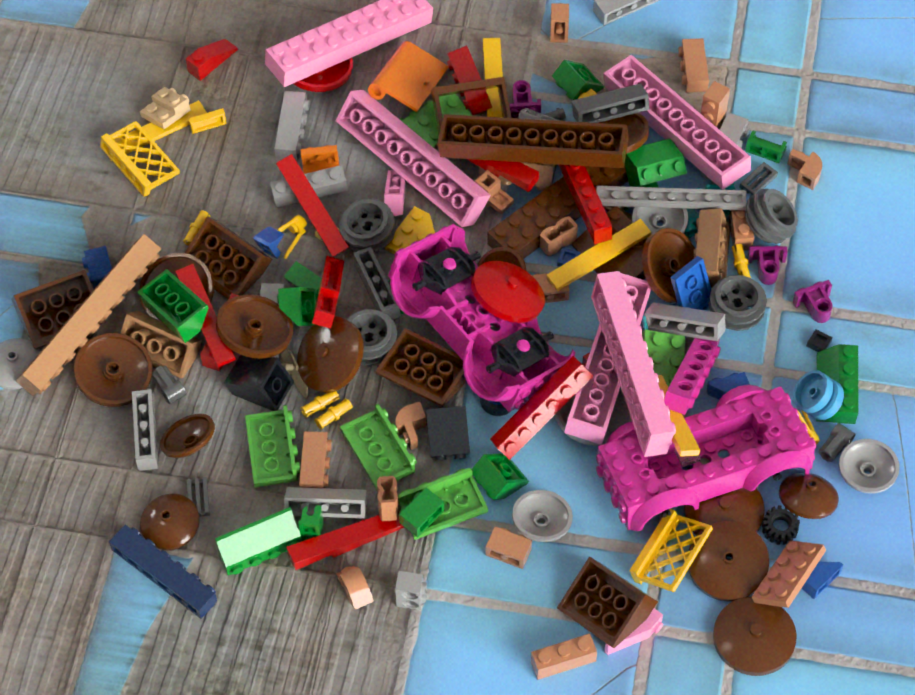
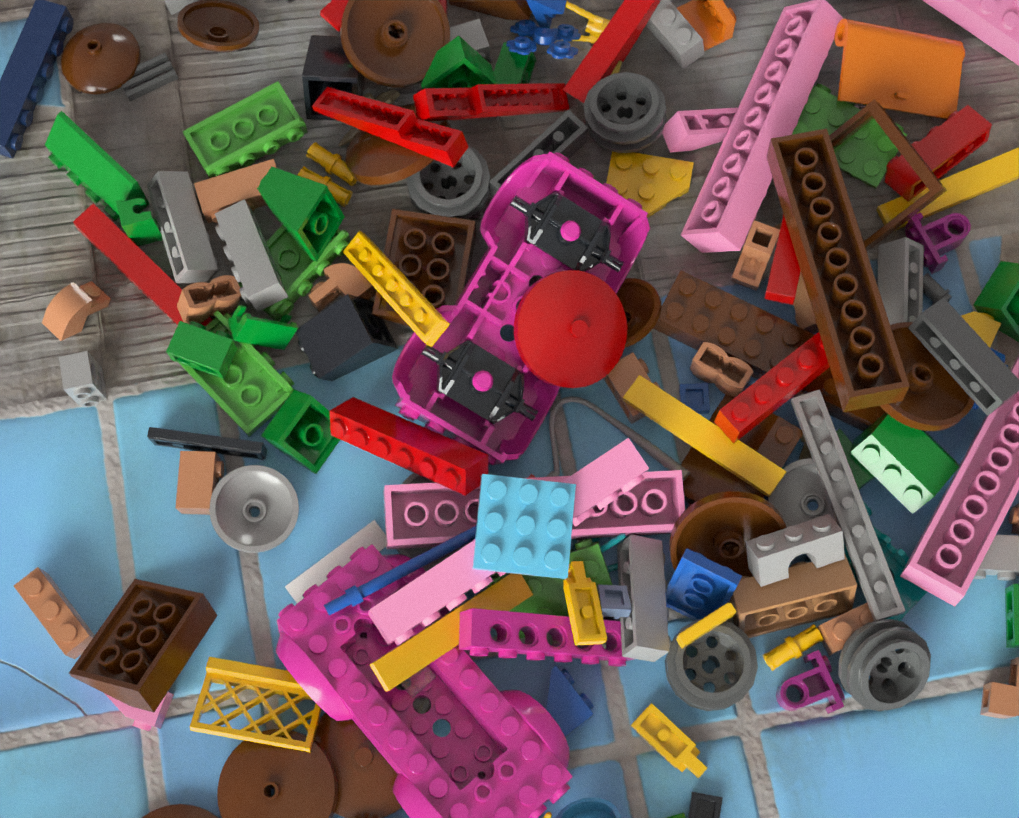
camera: 70 degrees right, 15 degrees up
dark grey tile [739,162,778,196] -> none
magenta pin [793,280,833,323] -> none
none -> black tile [147,427,267,460]
none -> light grey brick [215,199,288,311]
none -> green hinge [228,305,298,350]
none -> green slope [257,166,345,262]
none -> white sticker [285,520,386,603]
none -> red slope [312,87,469,167]
none -> blue bar [324,525,477,616]
none -> yellow tile [343,230,450,347]
none -> medium azure plate [472,474,576,579]
none -> blue plant [506,20,581,59]
none -> light grey piece [546,396,690,481]
none -> yellow hinge [563,561,607,645]
none -> sand blue tile [597,585,632,619]
none -> yellow hinge [631,703,708,778]
none -> yellow tile [676,603,736,649]
none -> light grey arch [746,514,845,587]

